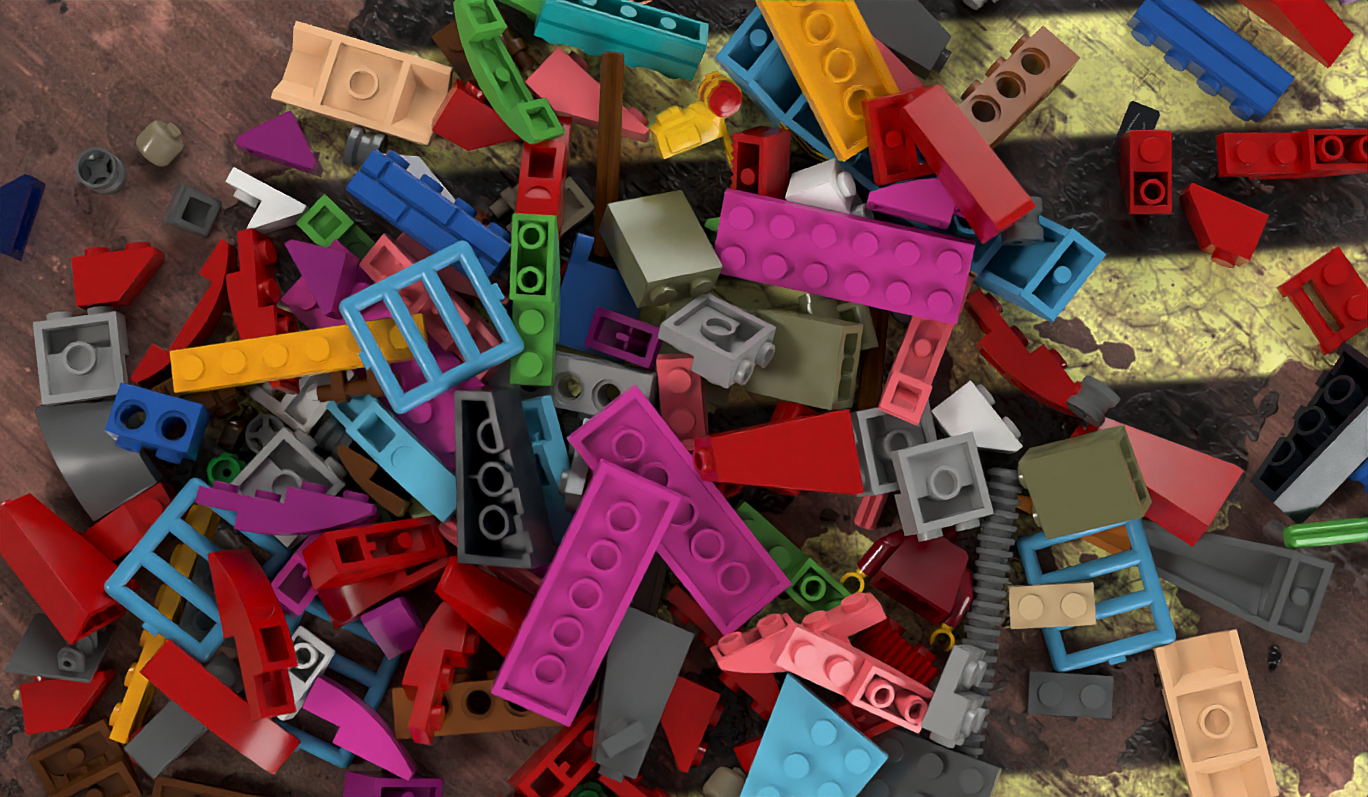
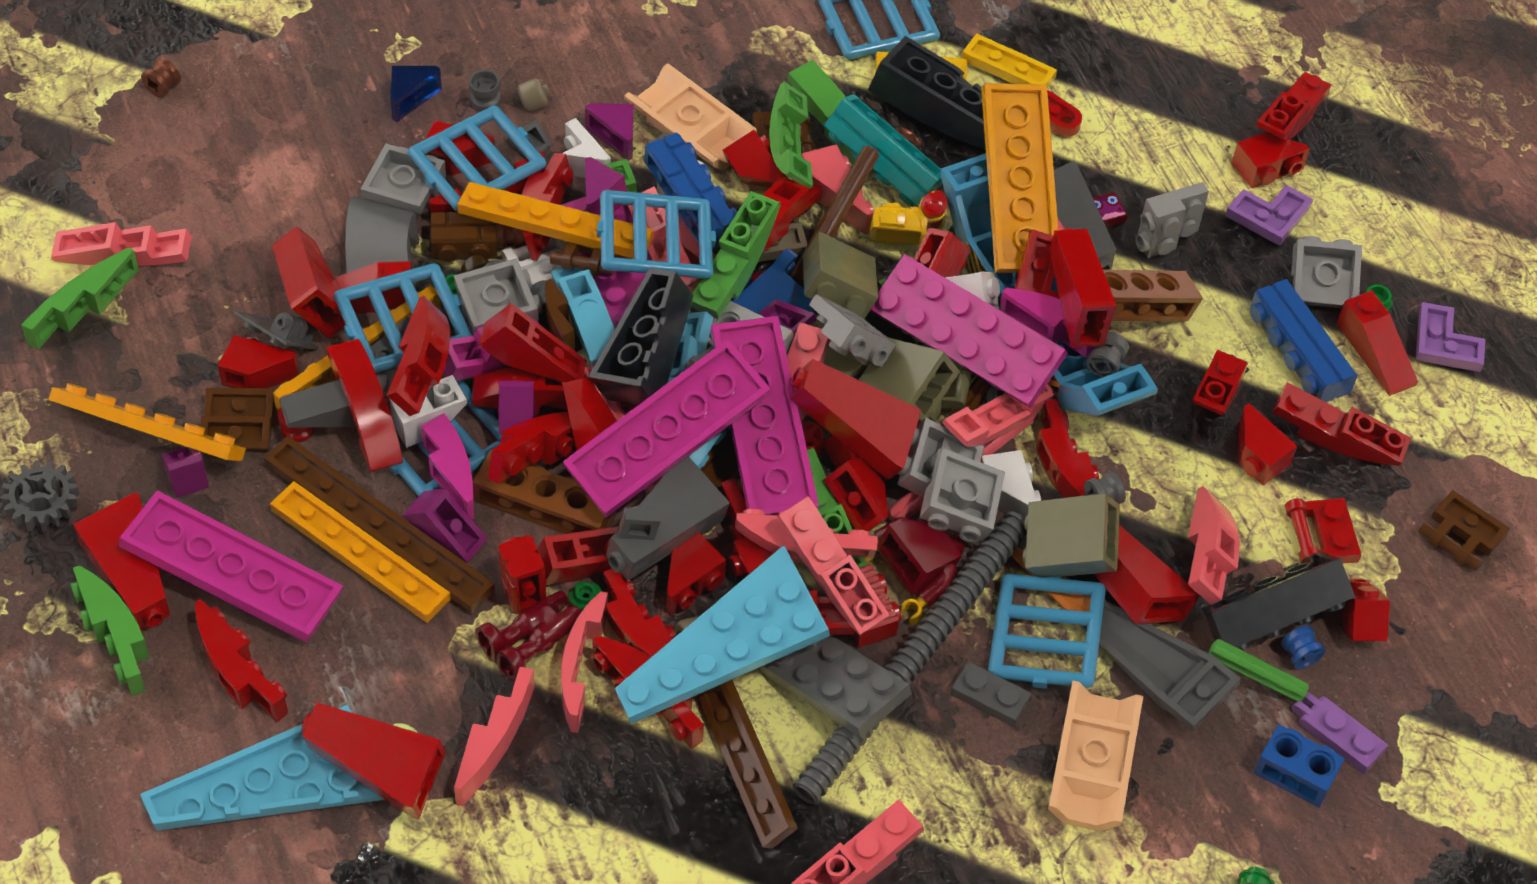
camera: 20 degrees right, 30 degrees down
blue brick [104,383,211,464] -> none
magenta slope [195,481,379,536] -> none
light grey plate [920,644,987,748] -> none
tan plate [1008,581,1096,629] -> none
none -> dark azure bar [408,105,546,212]
none -> red slope [823,458,888,532]
none -> coral slope [1188,486,1240,605]

